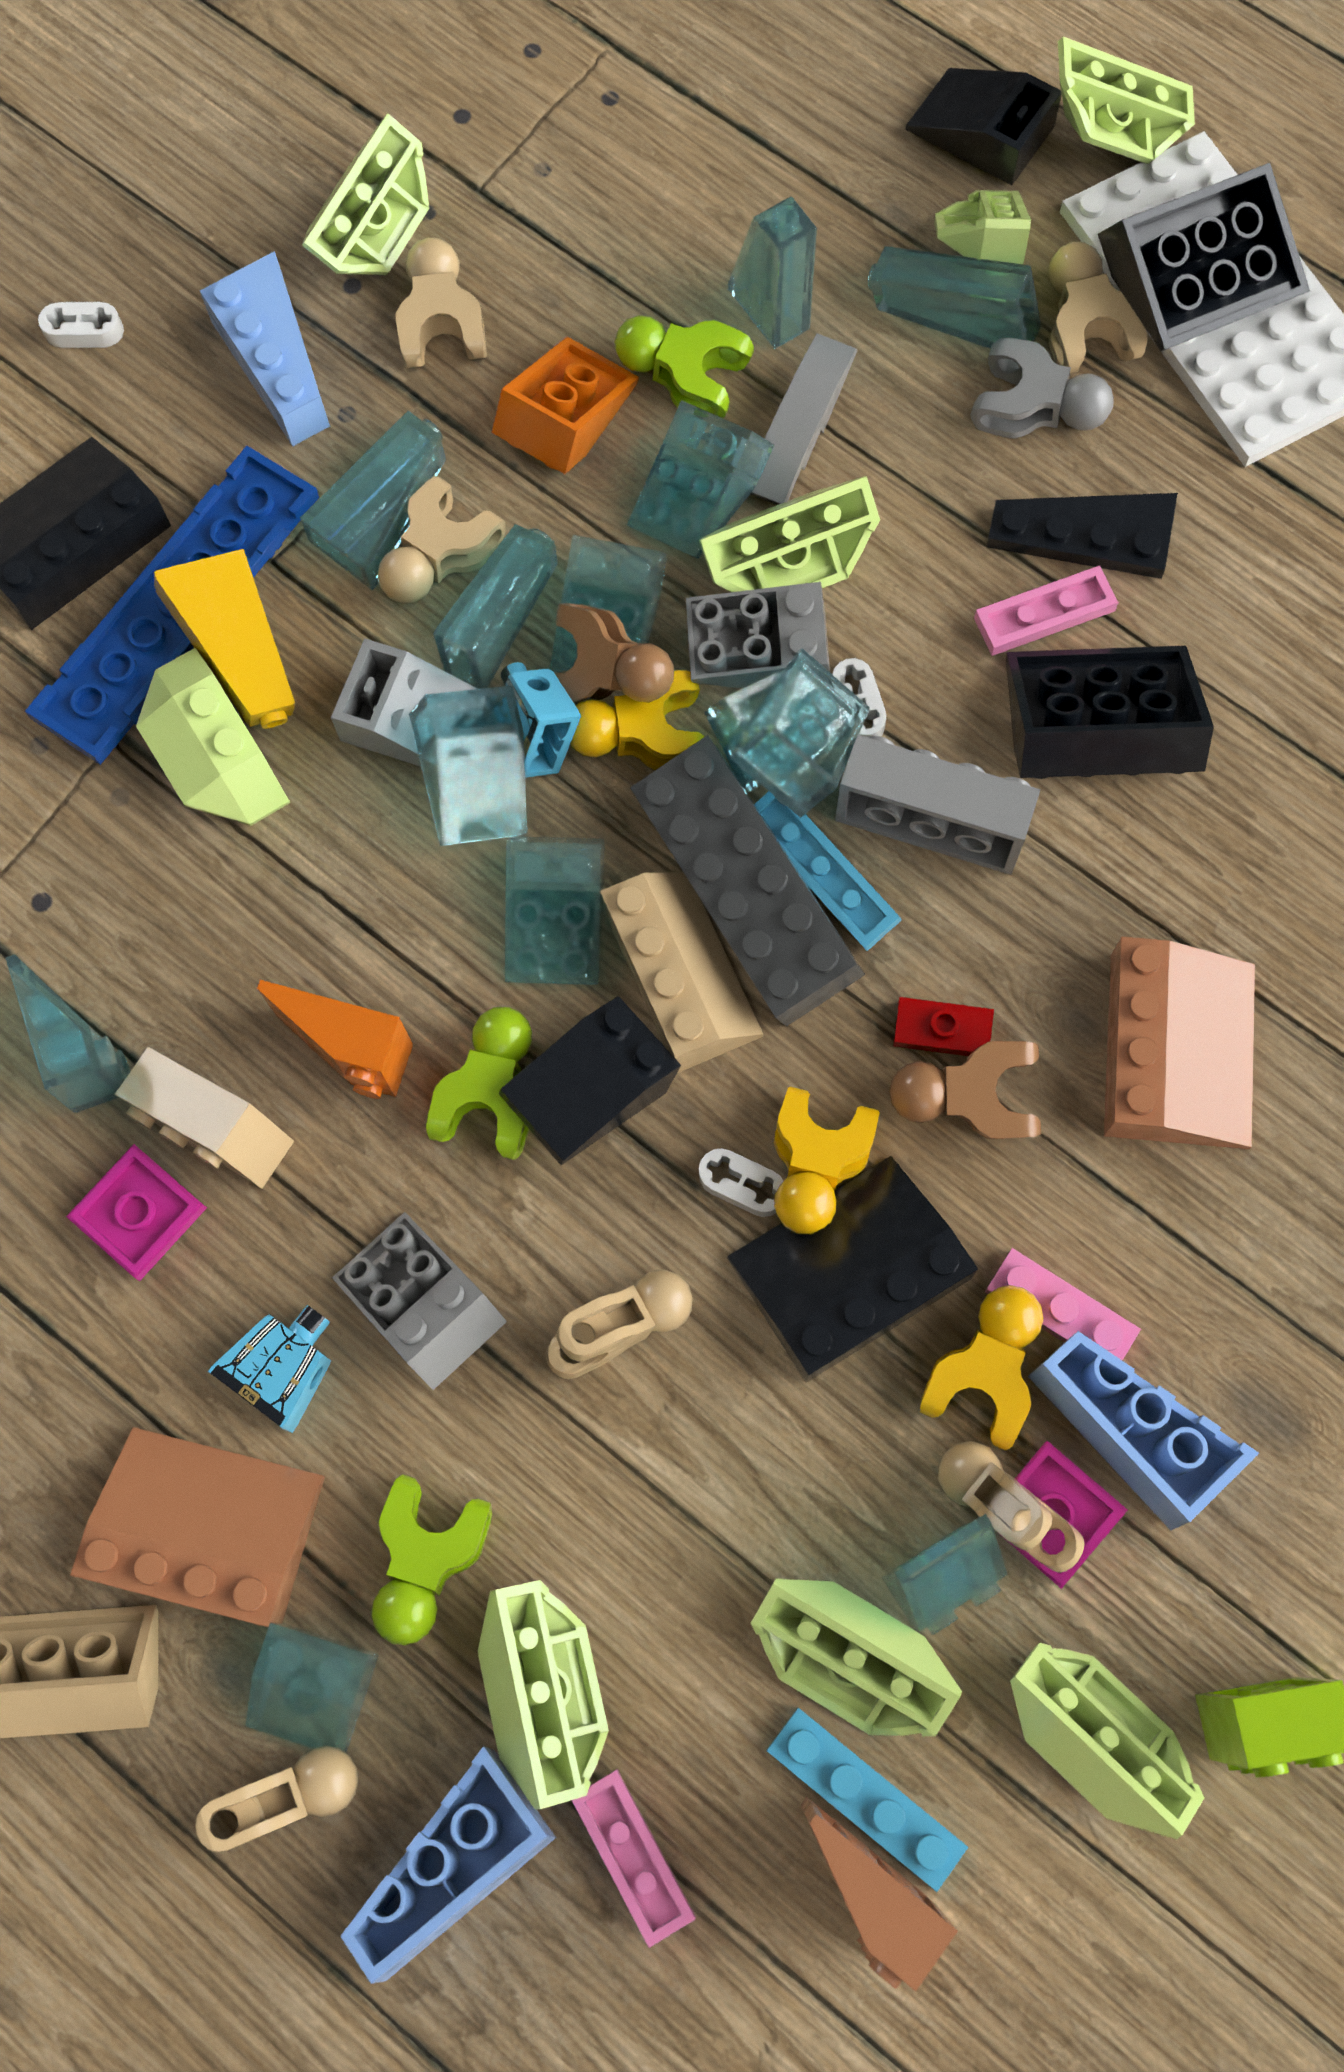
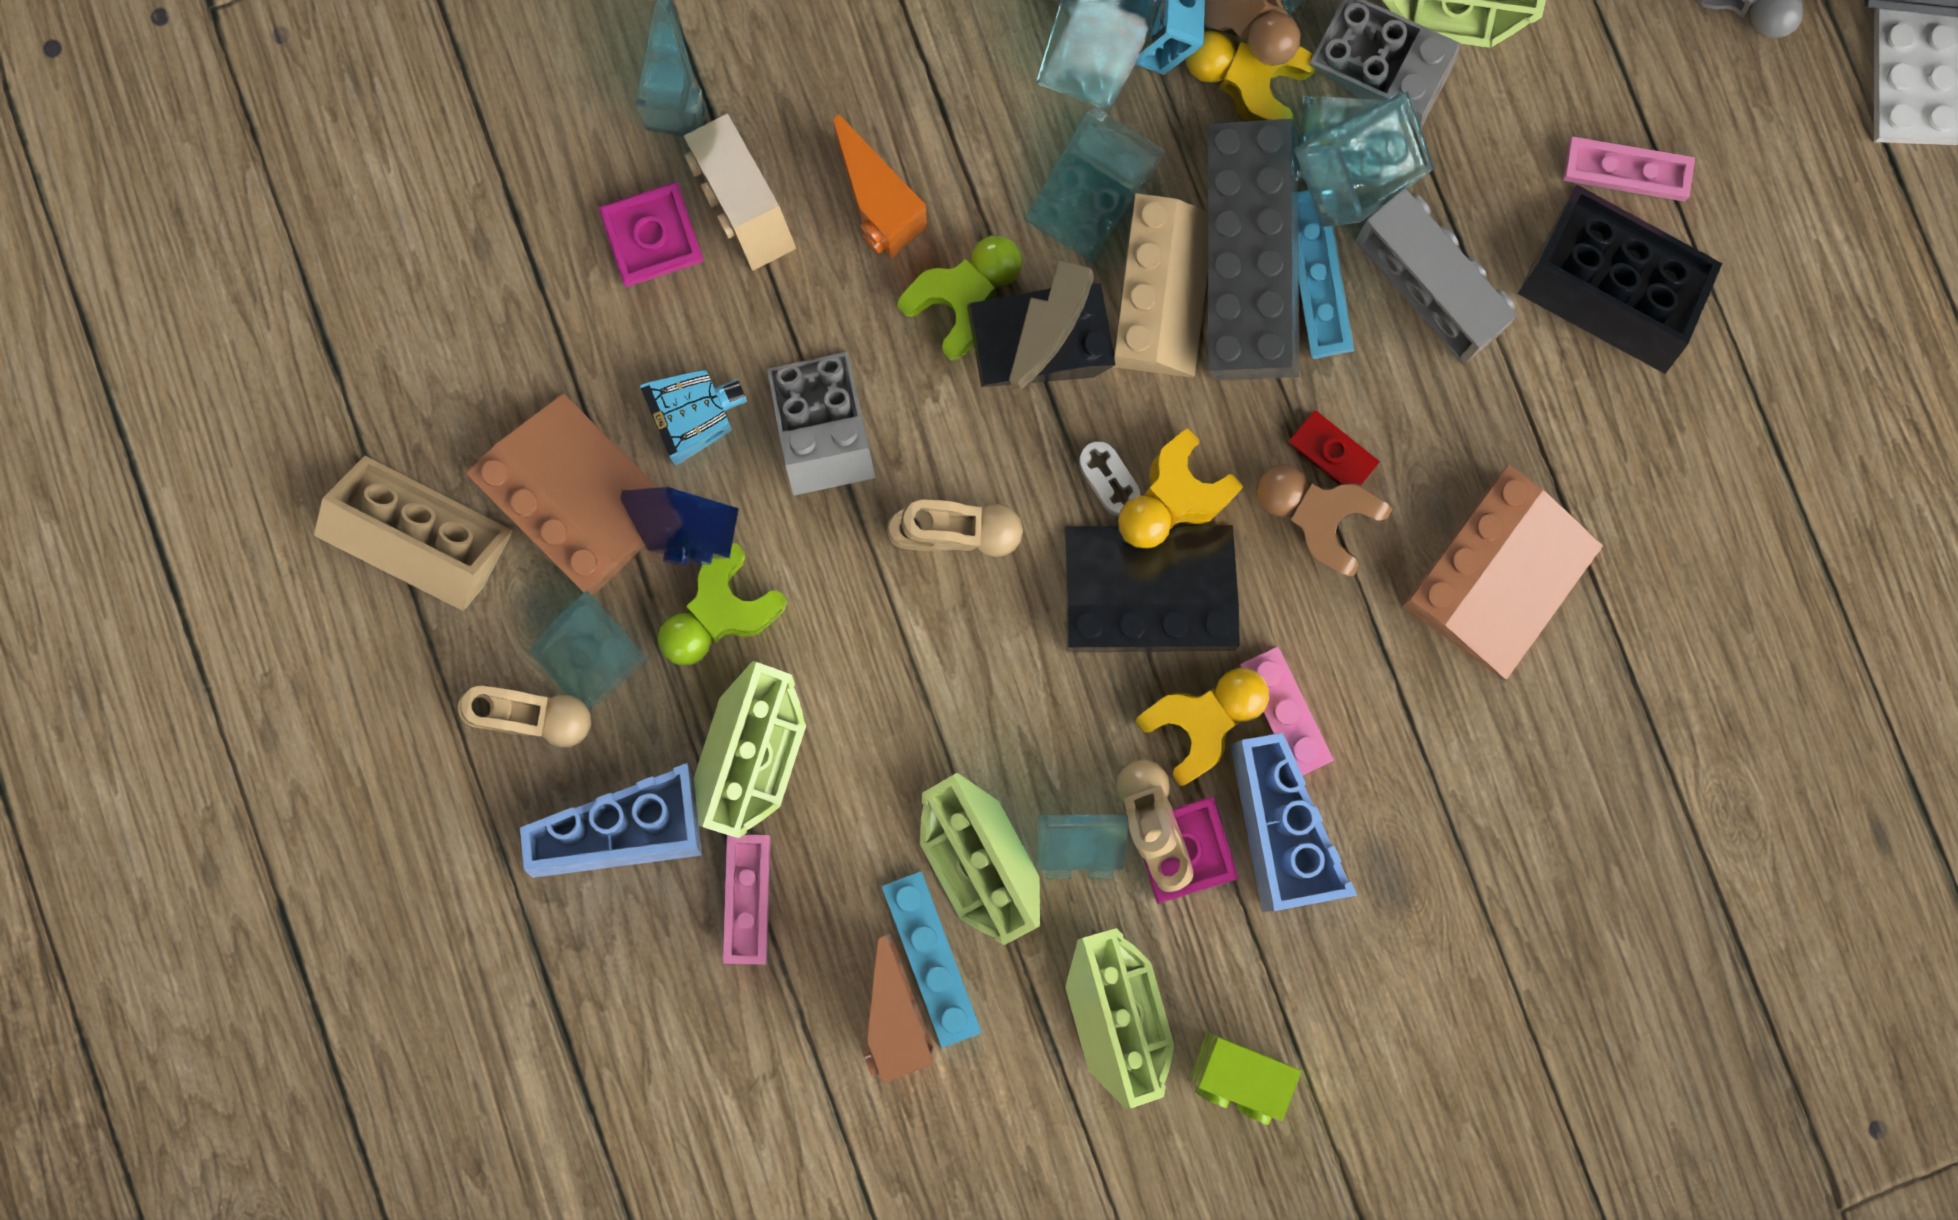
camera: 25 degrees right, 10 degrees up
white beam [831,658,886,742] -> none
black wing [986,493,1178,579] -> none
none -> clear blue slope [620,487,739,566]
none -> dark tan slope [1009,260,1094,390]

